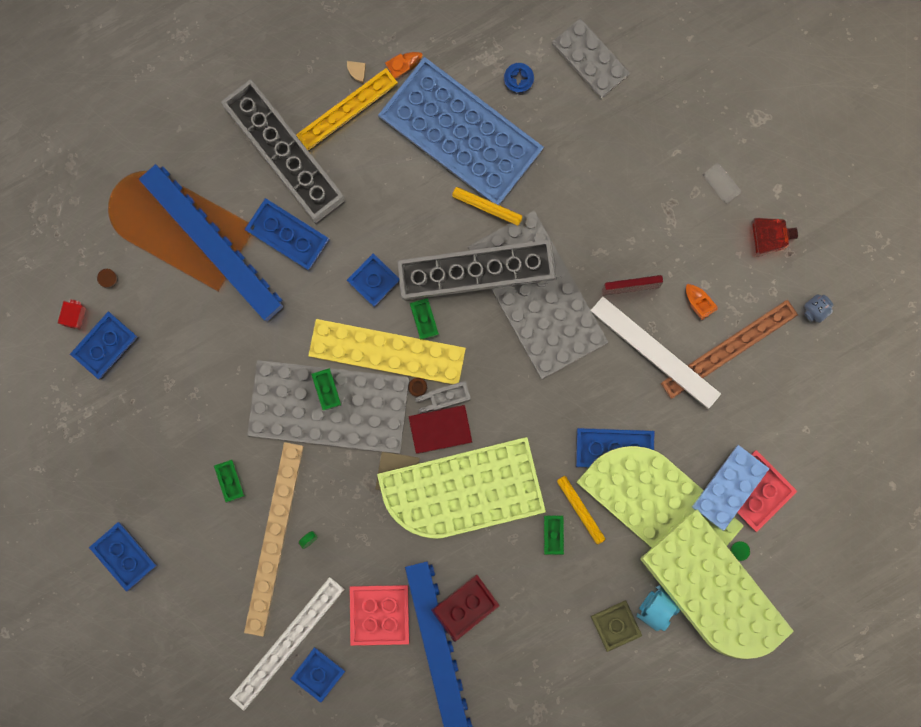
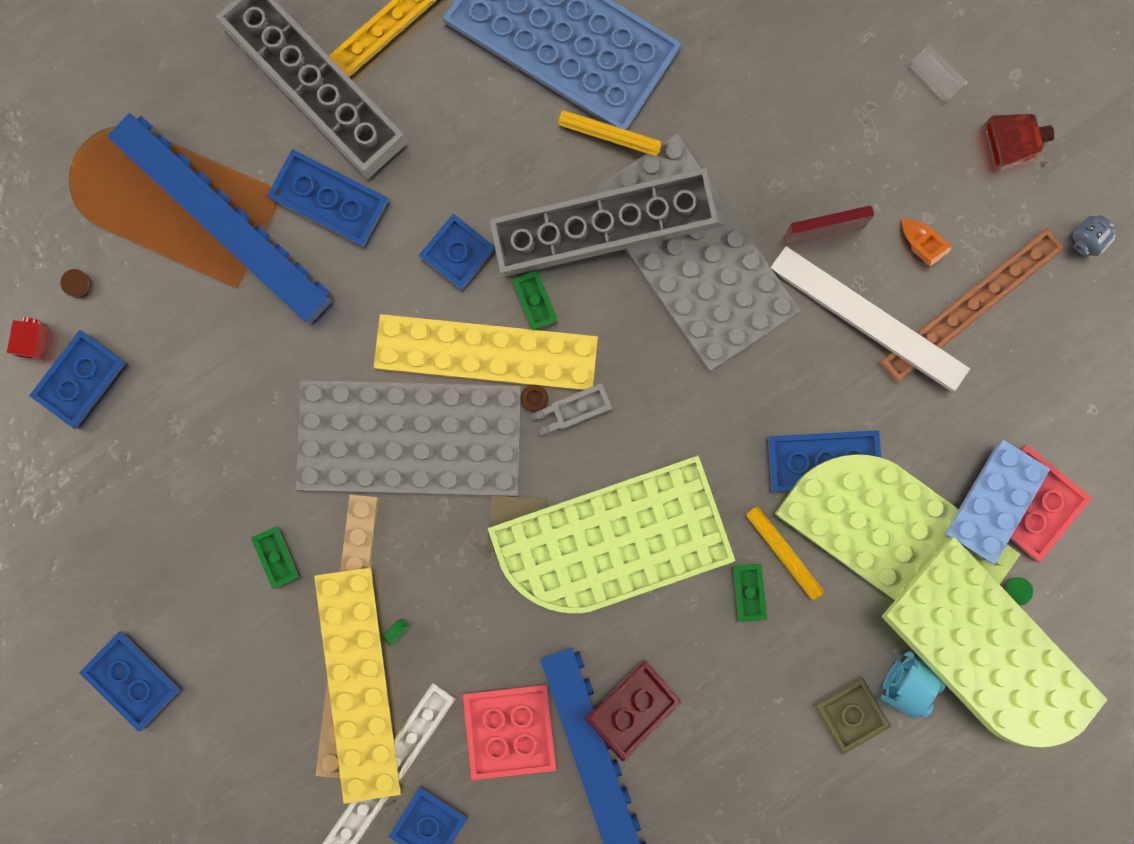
camera: 10 degrees left, 0 degrees up
green plate [311,368,341,411] -> none
dark red tile [408,405,473,454] -> none
none -> light yellow plate [314,568,401,804]

